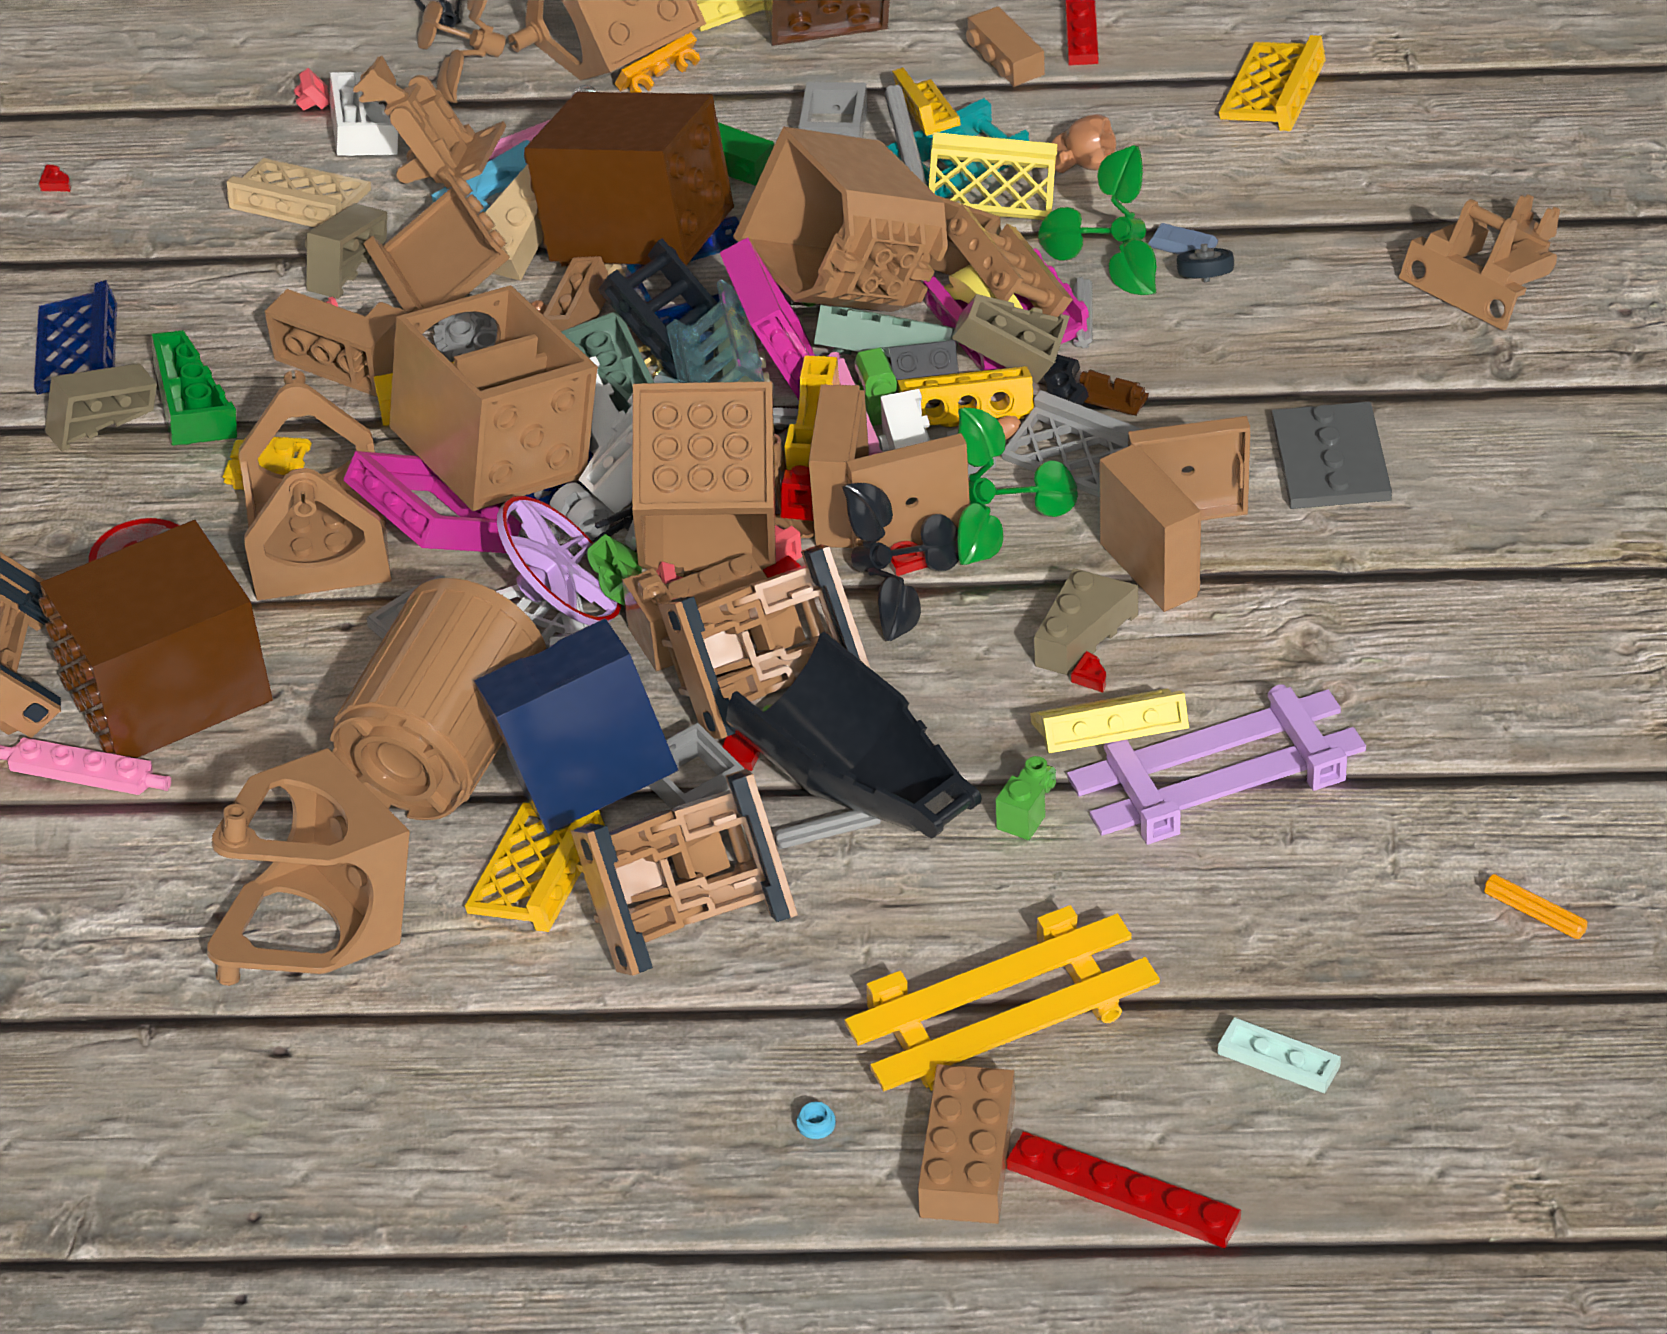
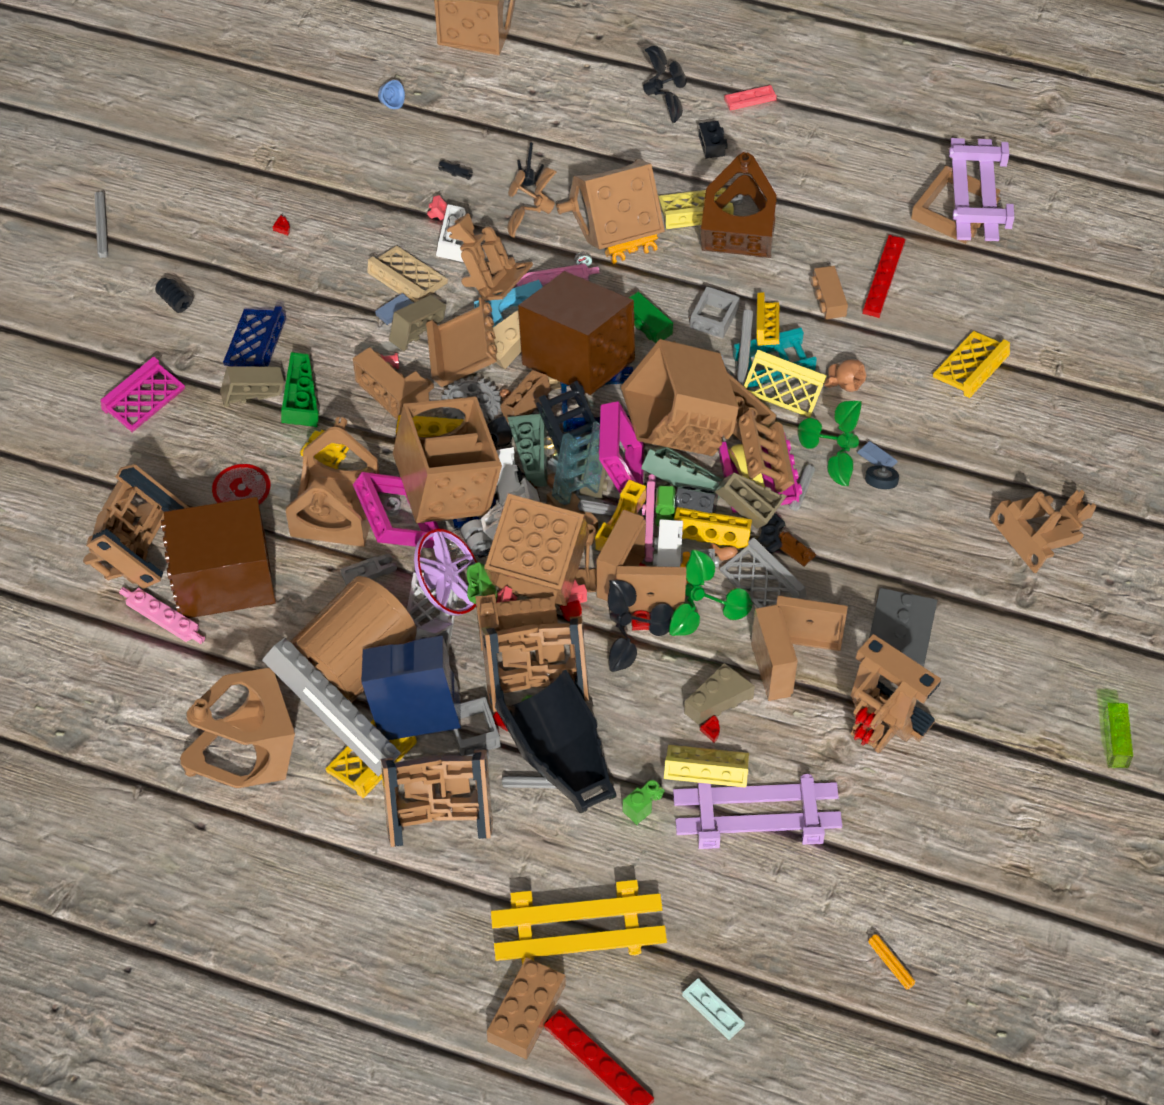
camera: 15 degrees right, 10 degrees up
red brick [781,465,814,521] -> none
medium azure plate [797,1102,836,1139] -> none
none -> light grey brick [262,638,401,776]
none -> sand blue tile [375,293,414,325]
none -> black pin [438,160,473,180]
none -> medium nougat container [851,634,941,754]

